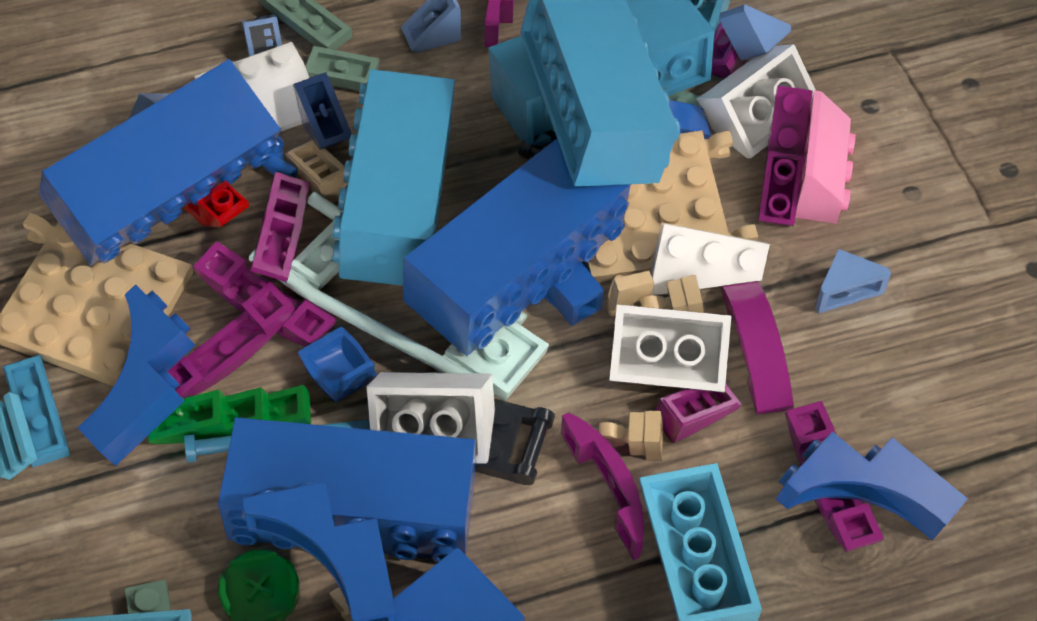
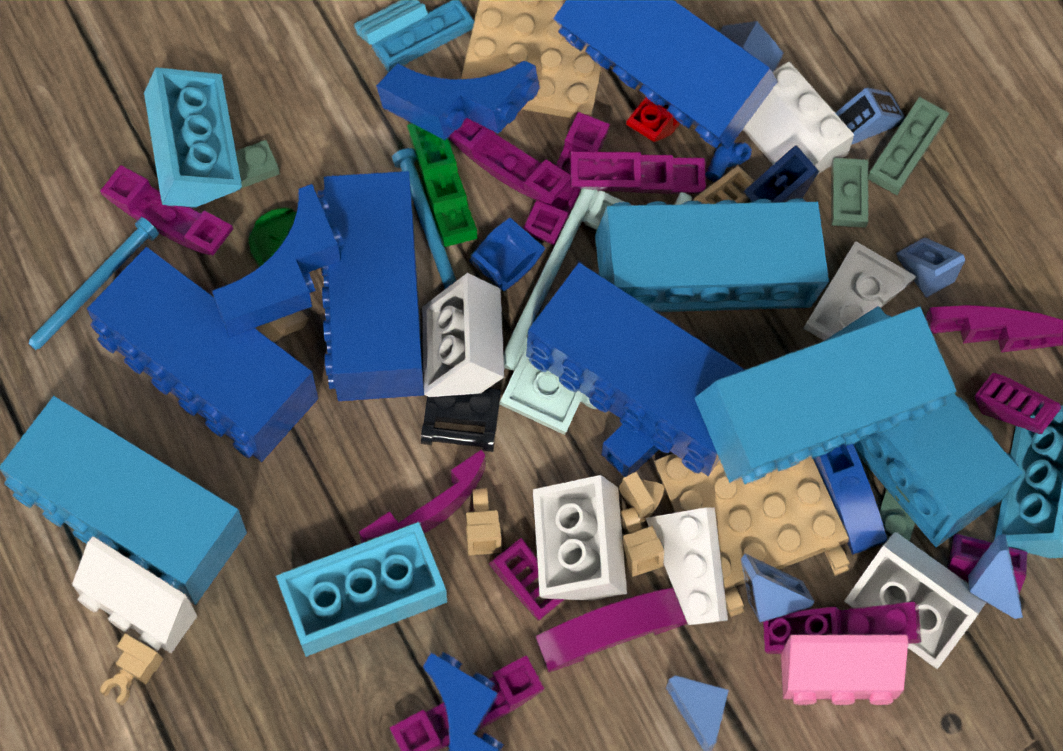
camera: 80 degrees right, 10 degrees up
none -> medium blue slope [741,554,815,622]
none -> white wing [803,241,917,341]

